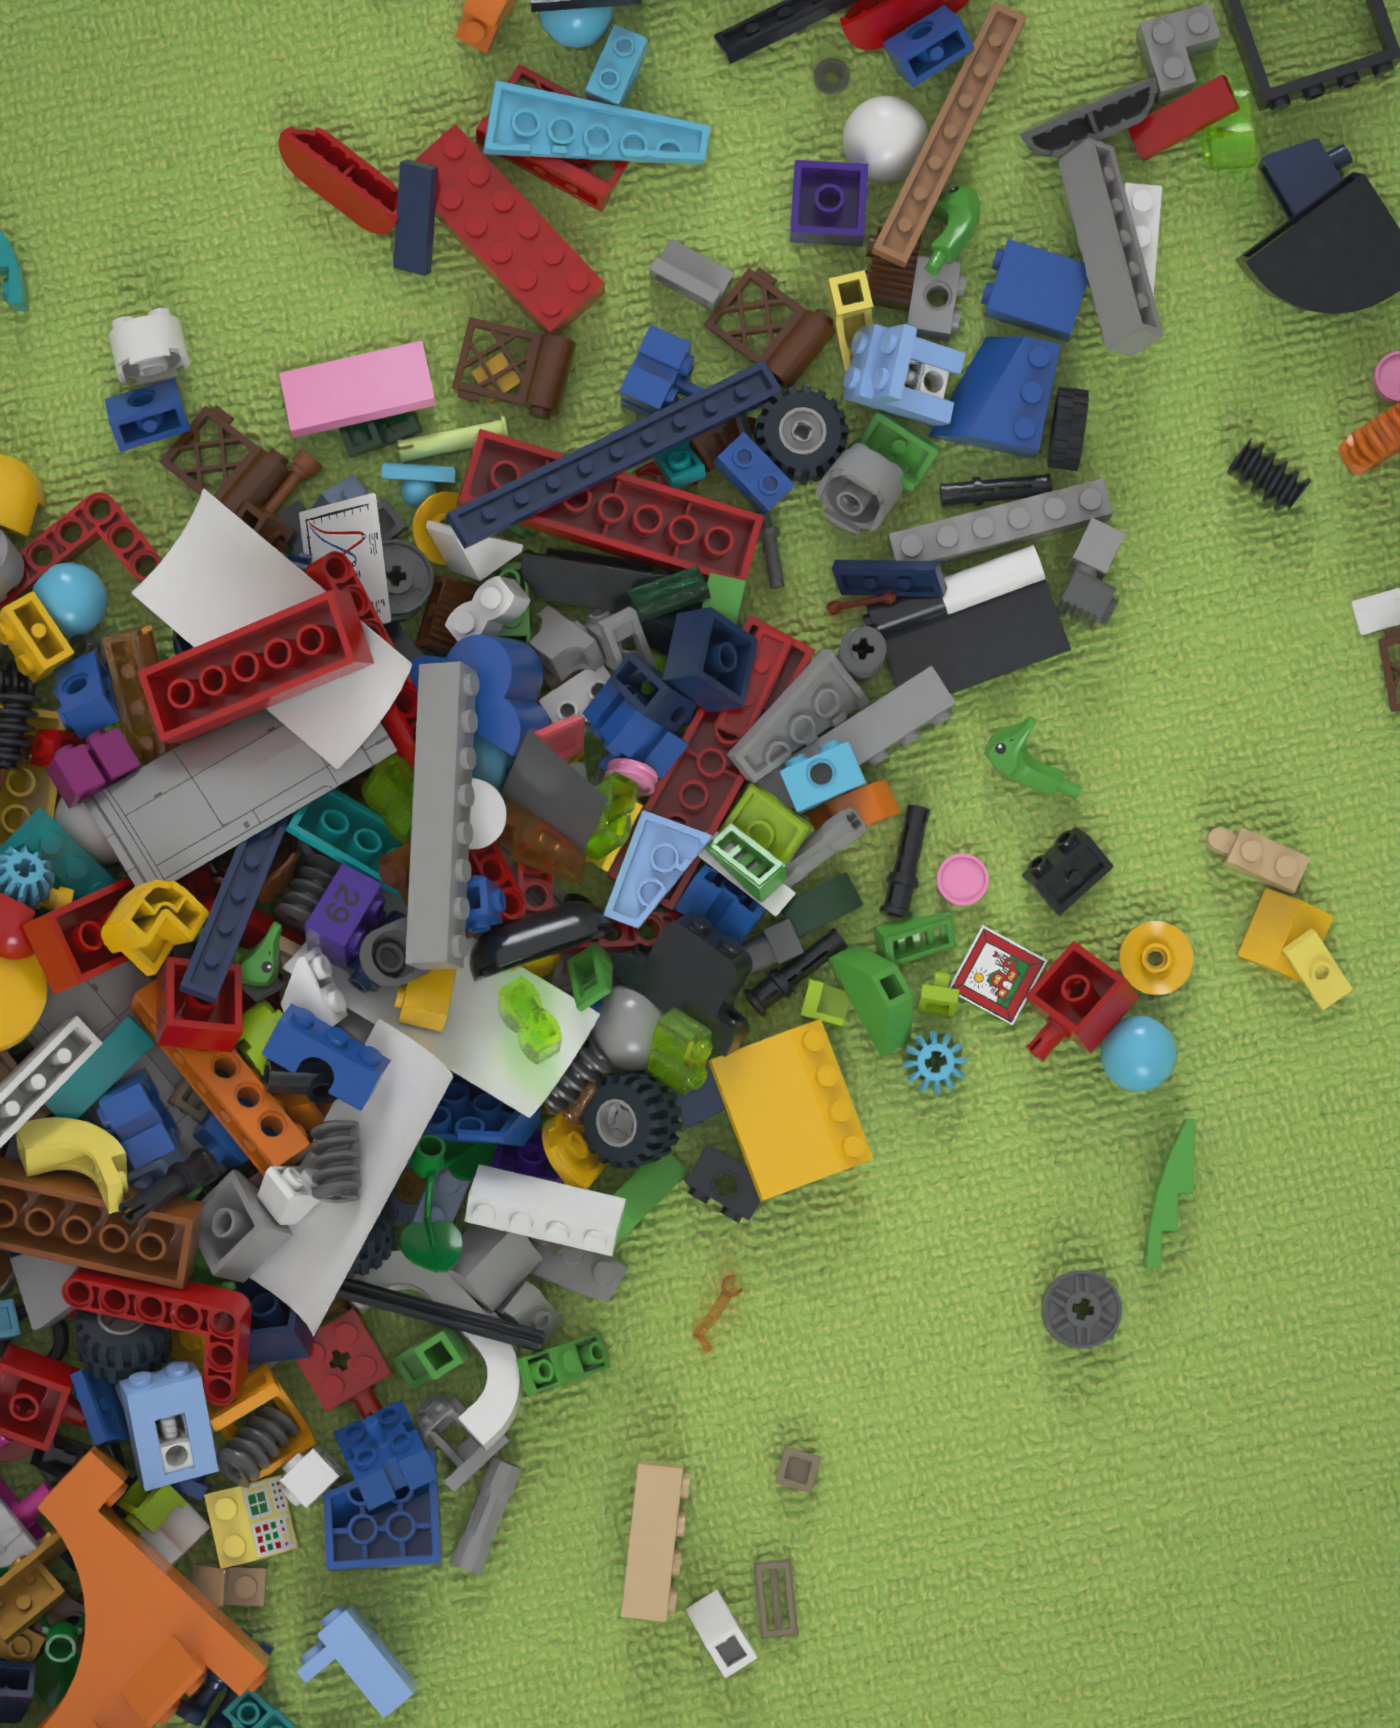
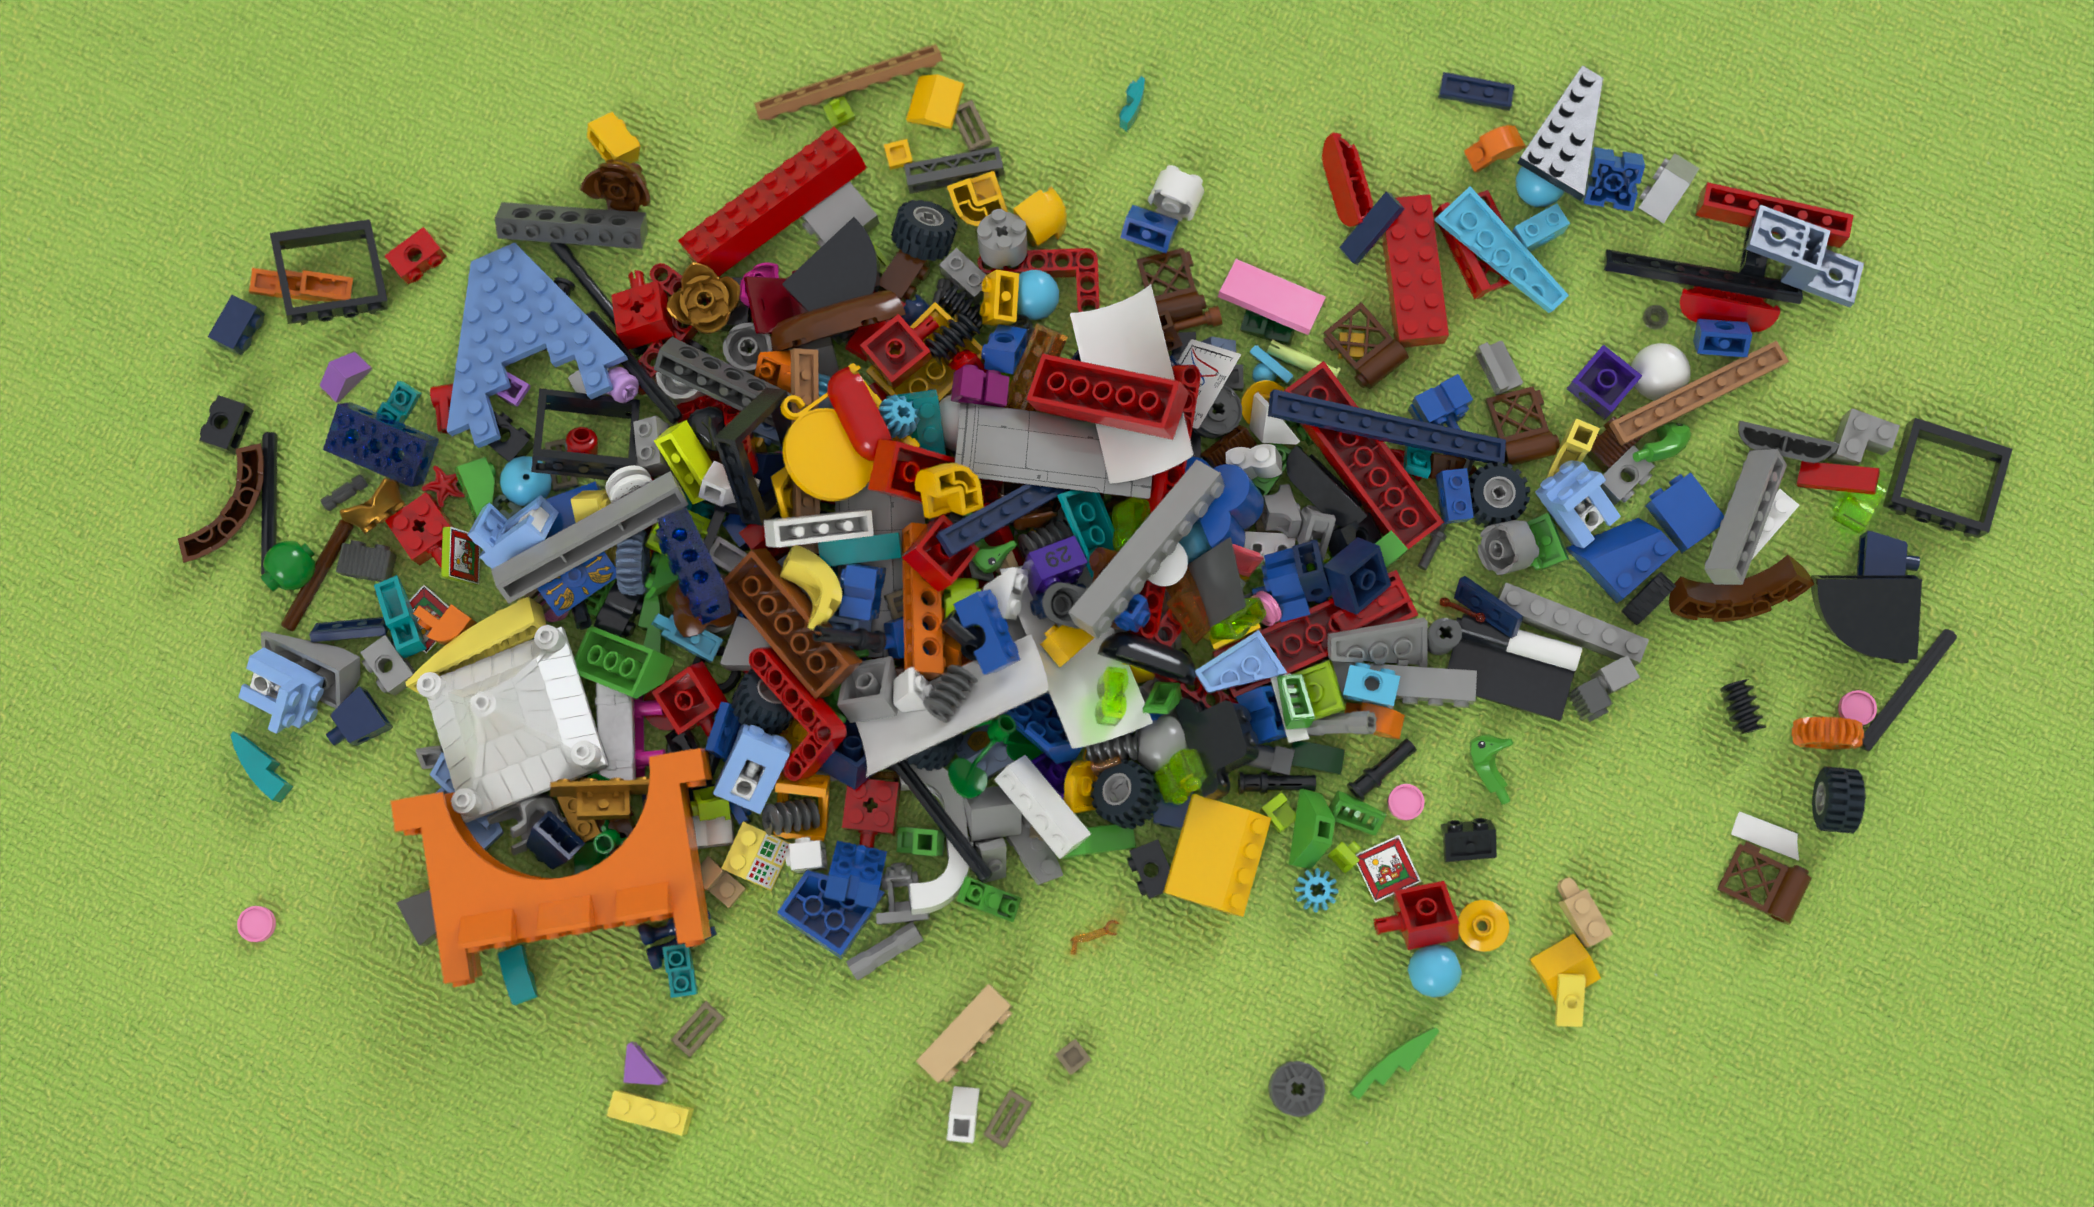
camera: 40 degrees right, 5 degrees down
light blue brick [296,1604,419,1718] -> none
clear green tile [628,566,711,622] -> none
black pin [939,473,1052,506] -> none
none -> reddish brown brick [1669,555,1815,622]

